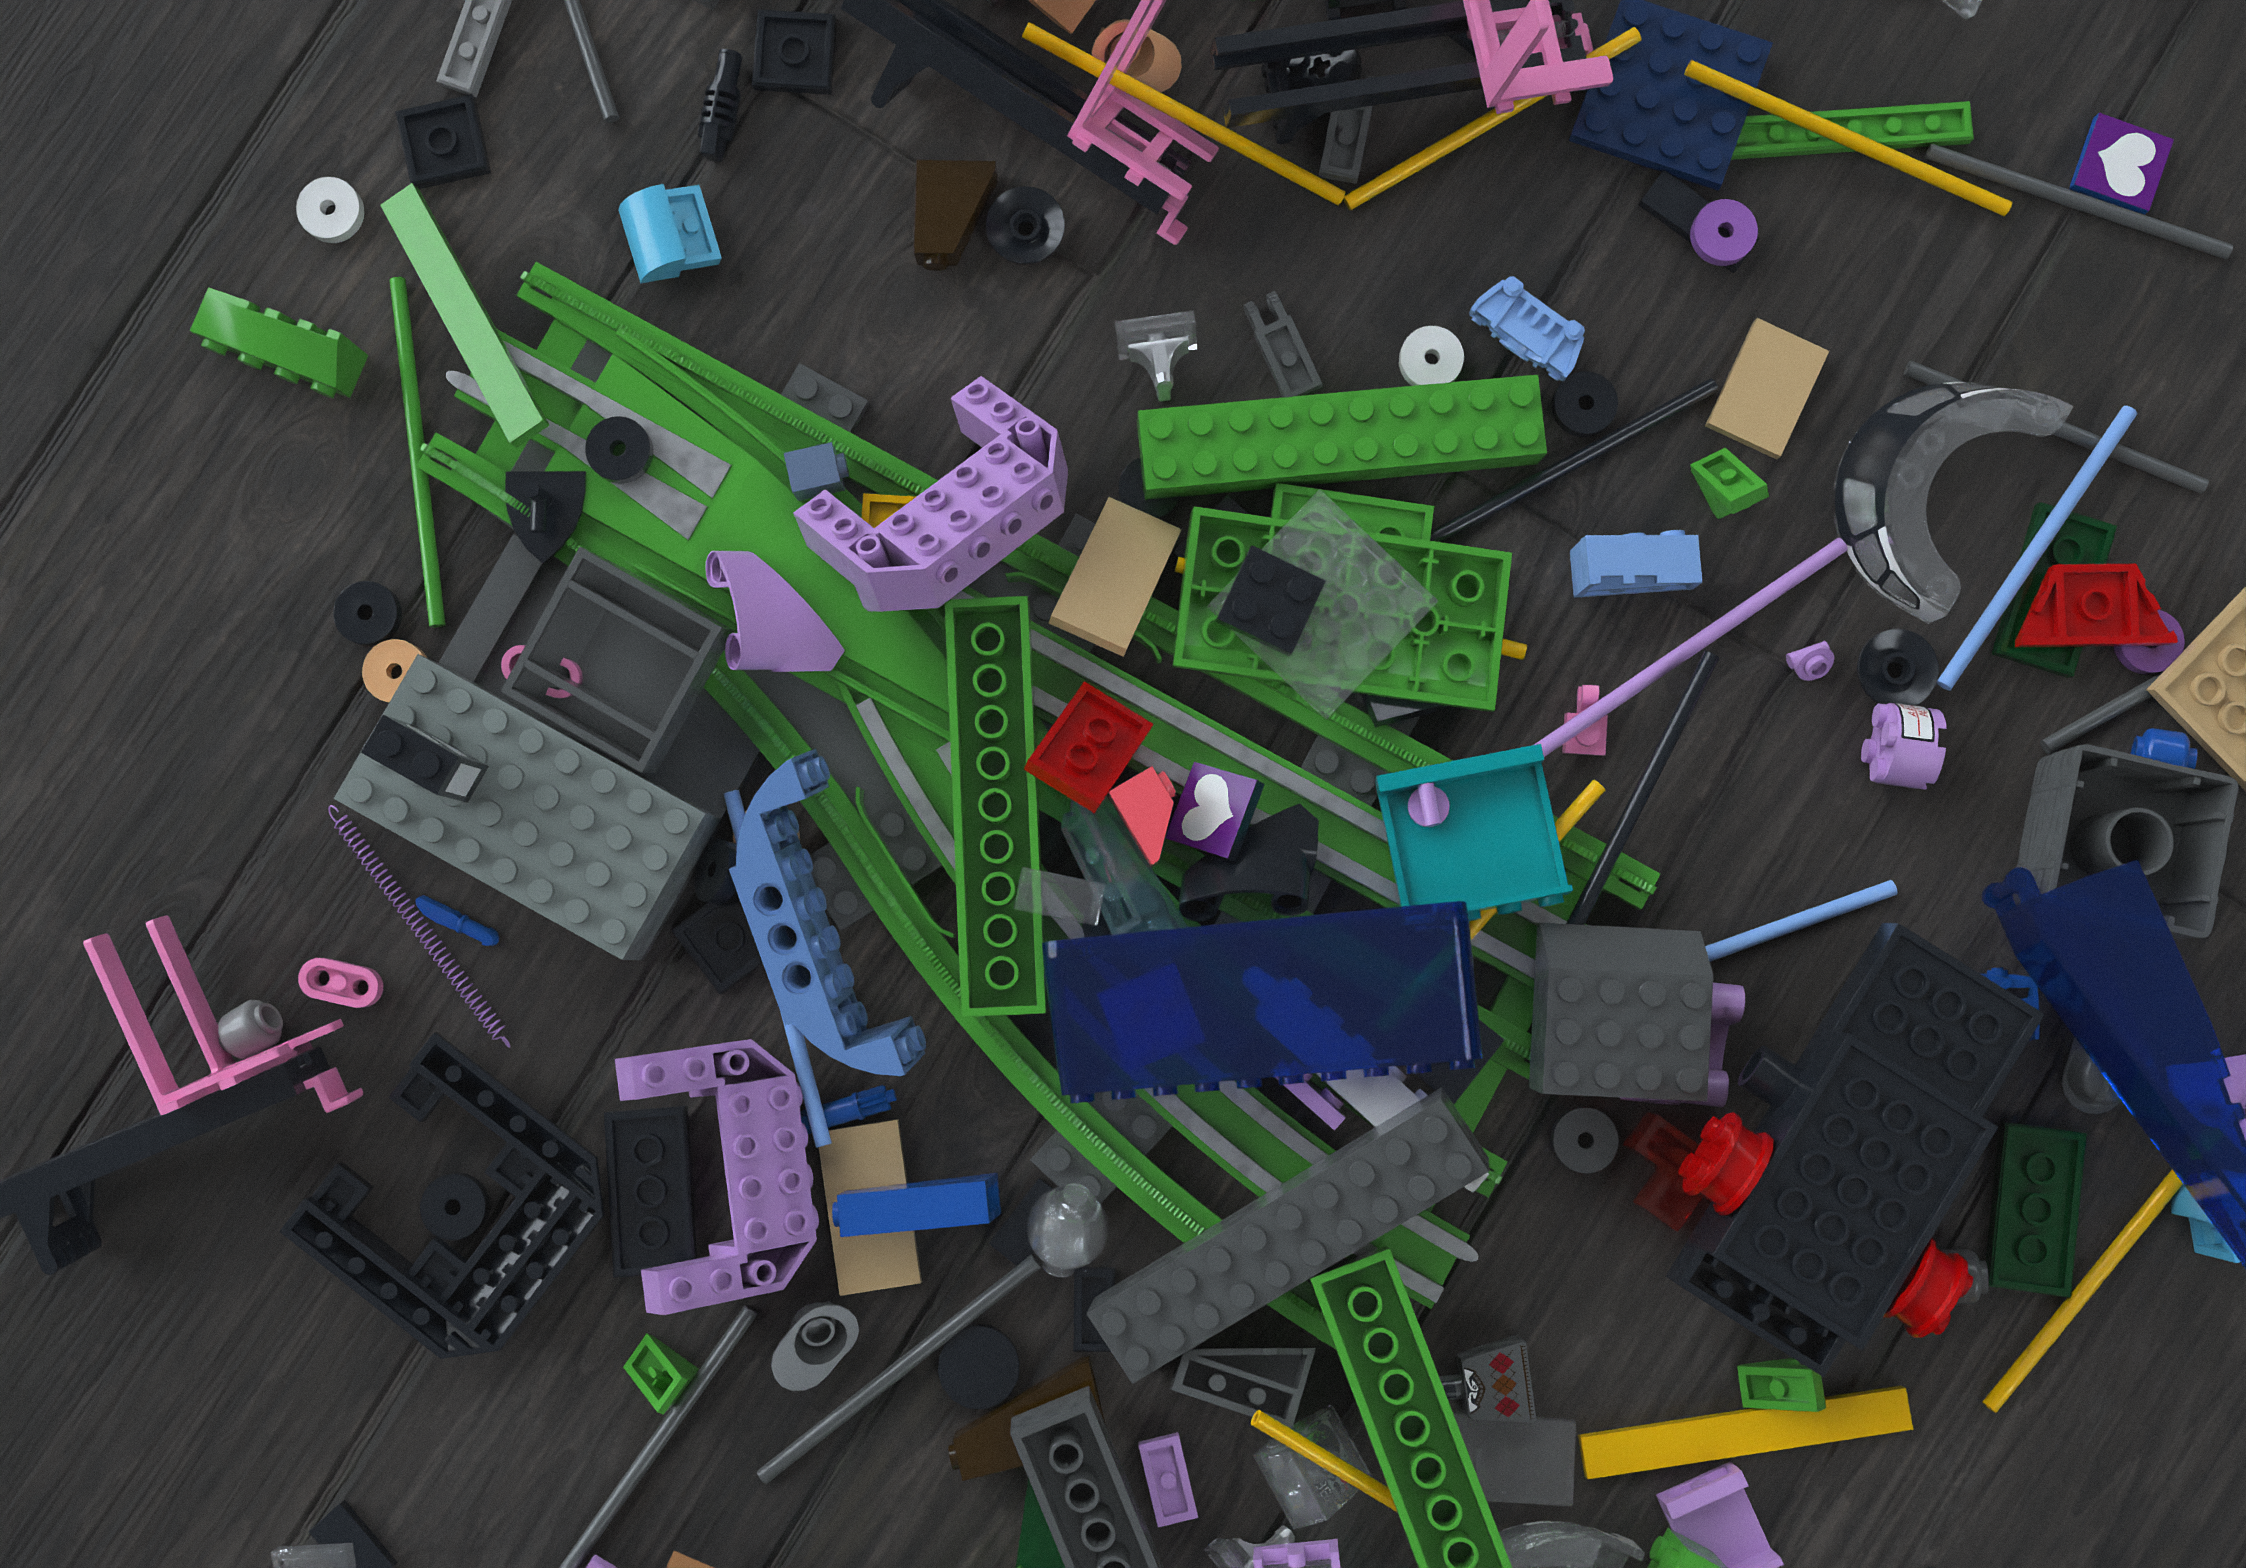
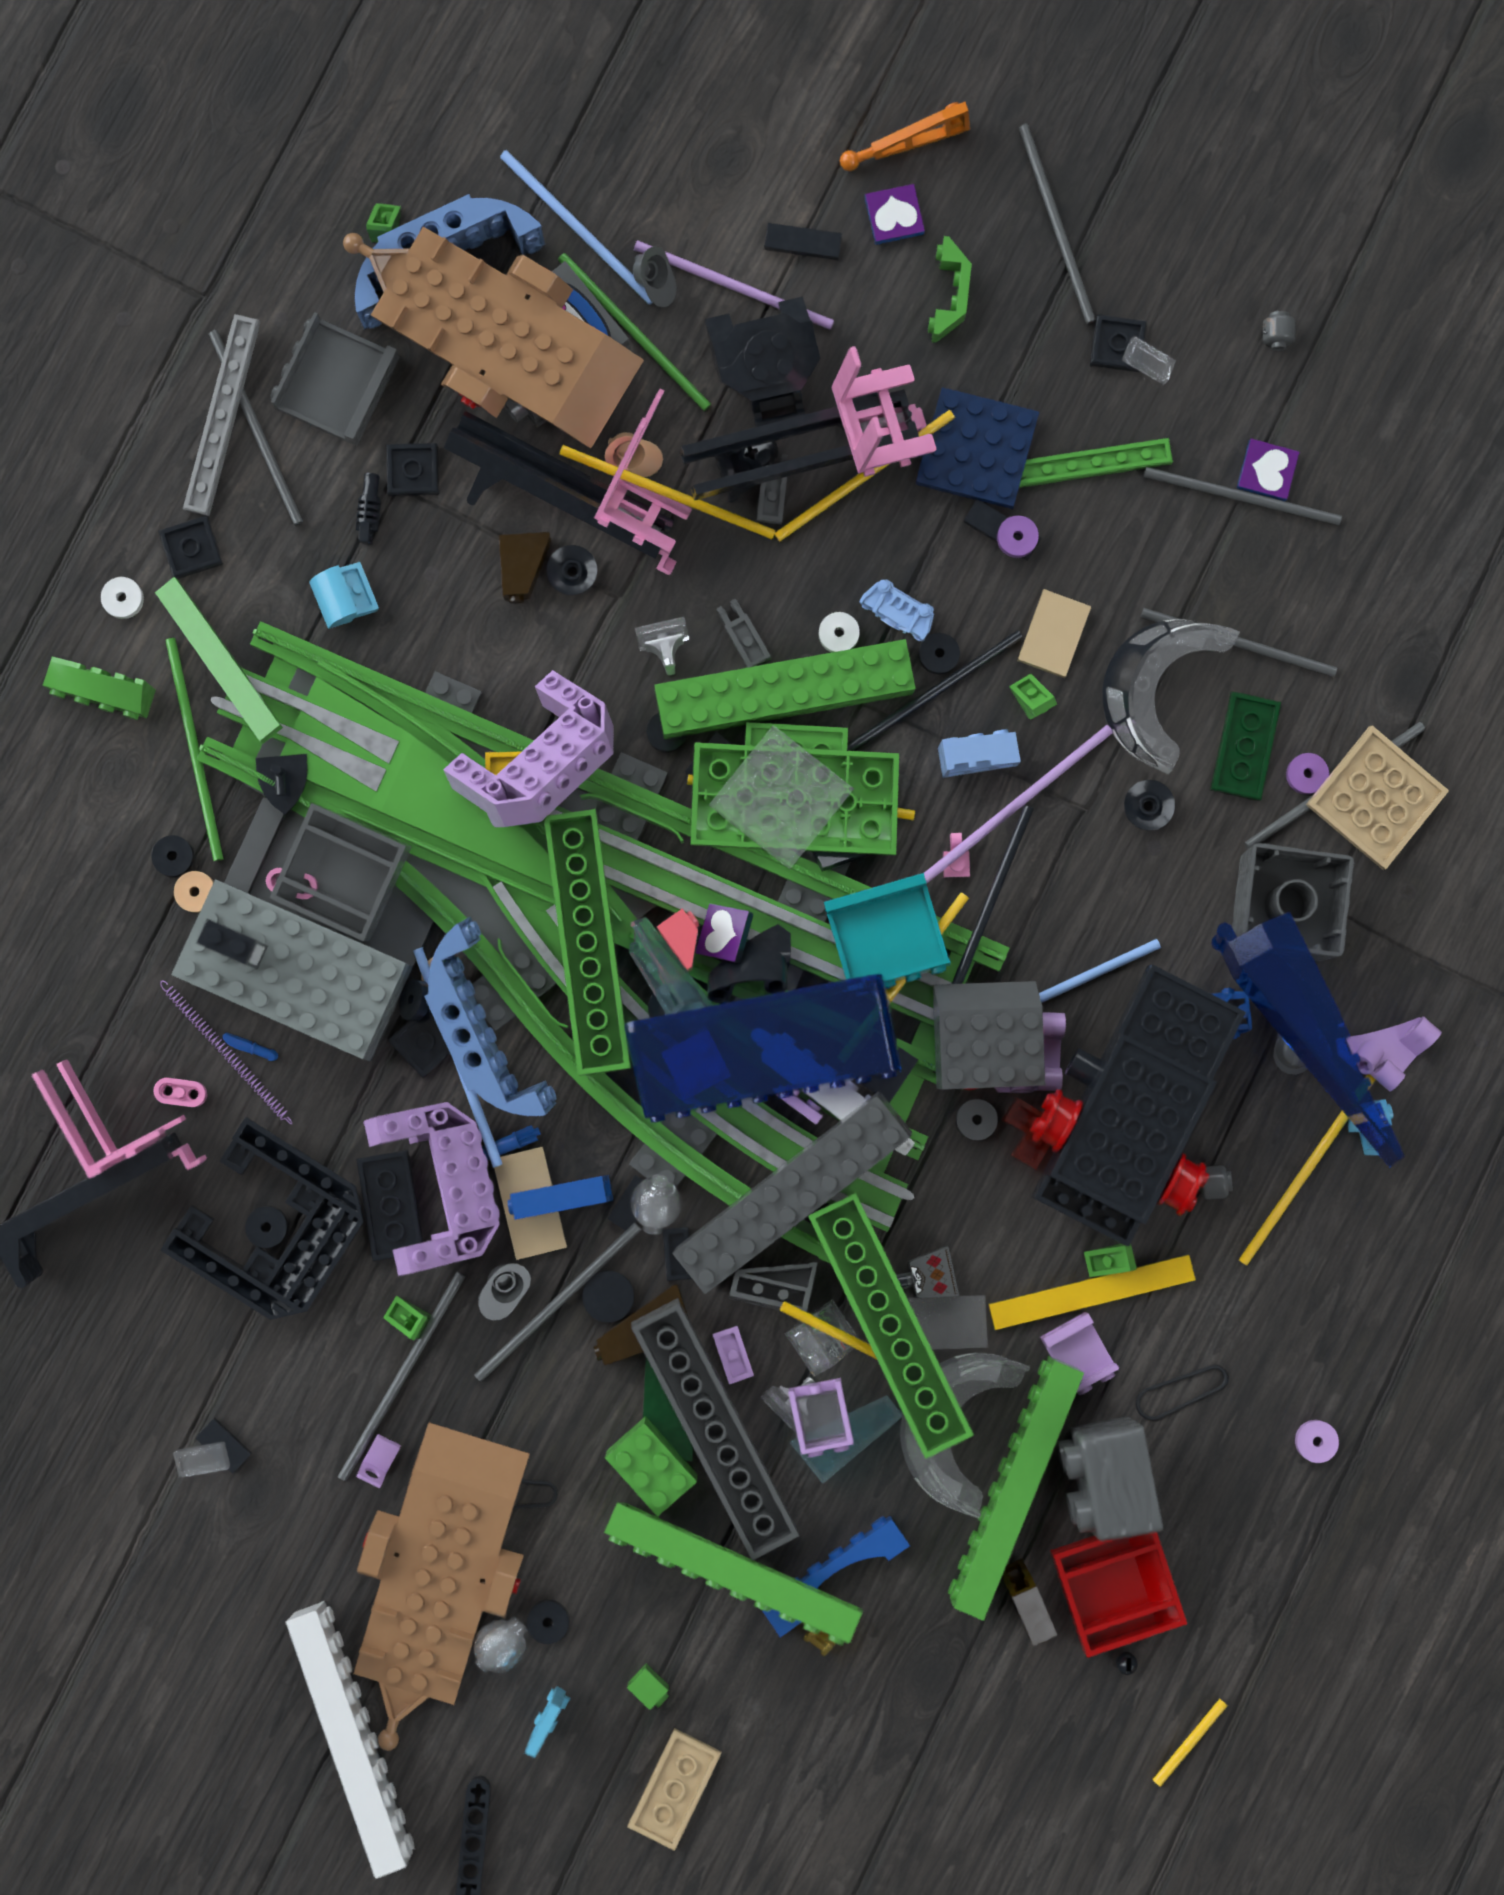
camera: 15 degrees left, 0 degrees up
light grey head [218,1000,283,1060] -> none
black piece [585,416,653,484] -> none
lavender panel [705,550,845,672] -> none
sand blue brick [784,442,850,501] -> none
clear tile [1014,867,1105,926] -> none
red plate [1024,681,1154,814] -> none
tan tile [1049,497,1182,657] -> none
black plate [1215,545,1326,657] -> none
lavender plate [1408,783,1450,827] -> none
yellow piece [1684,60,2012,216] -> none
lavender plate [1786,641,1834,681] -> none
lavender brick [1861,703,1947,790] -> none
light blue piece [1937,406,2138,691] -> none
dark green tile [1986,1122,2087,1298] -> none
red wing [2015,563,2178,647] -> none
blue head [2131,728,2198,769] -> none

